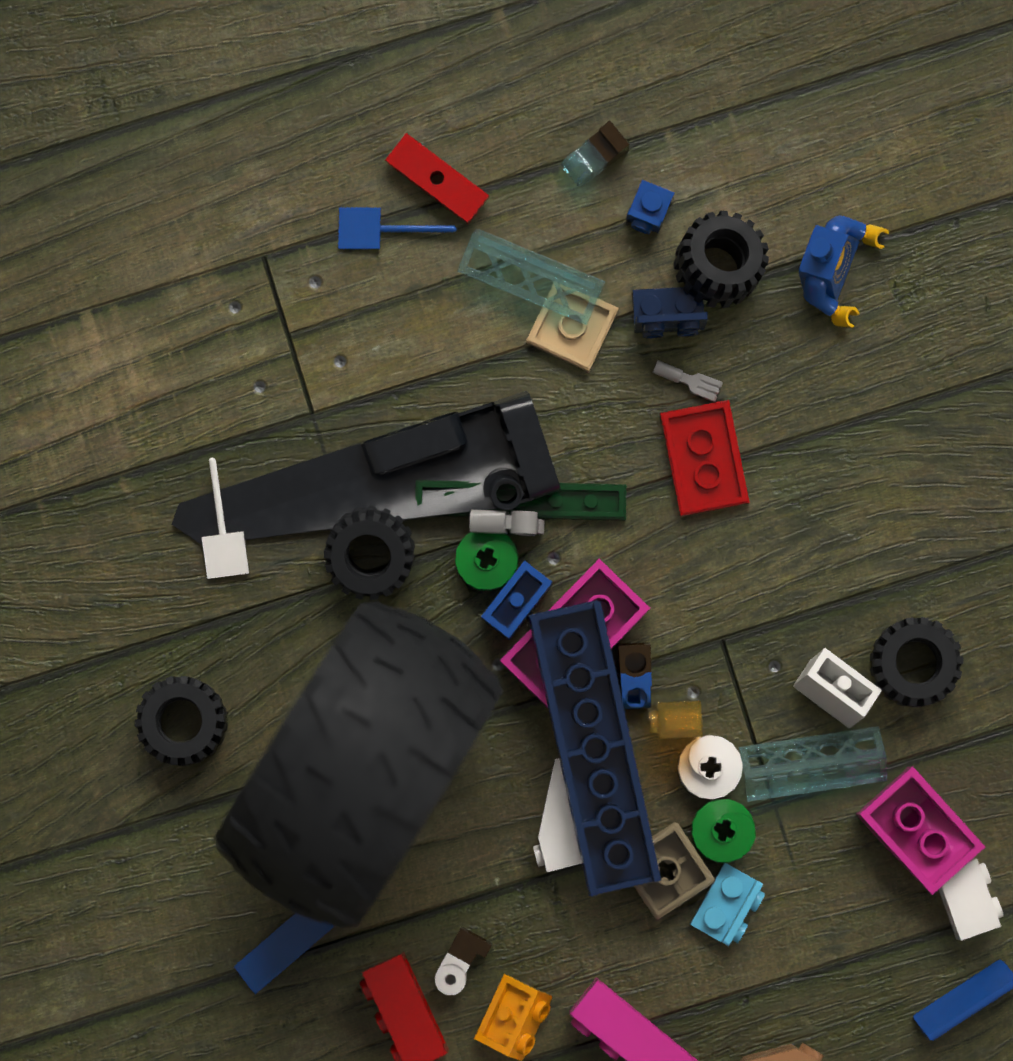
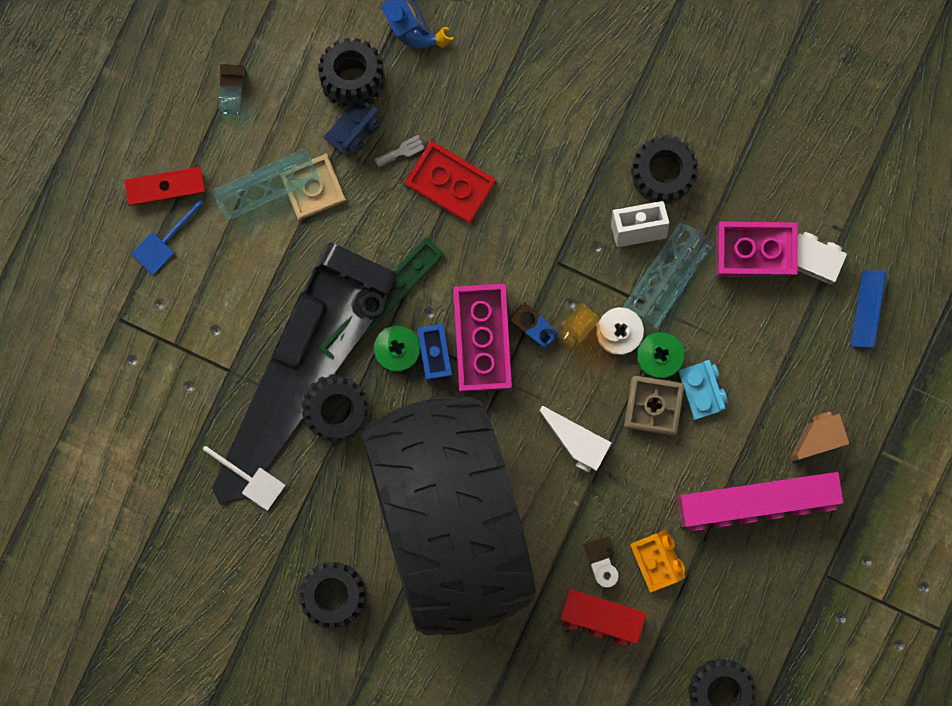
camera: 50 degrees left, 0 degrees up
blue slope [234,913,335,994] -> none
light grey bar [469,510,545,536] -> none
dark blue tile [528,600,662,896] -> none
blue bracket [626,180,674,234] -> none

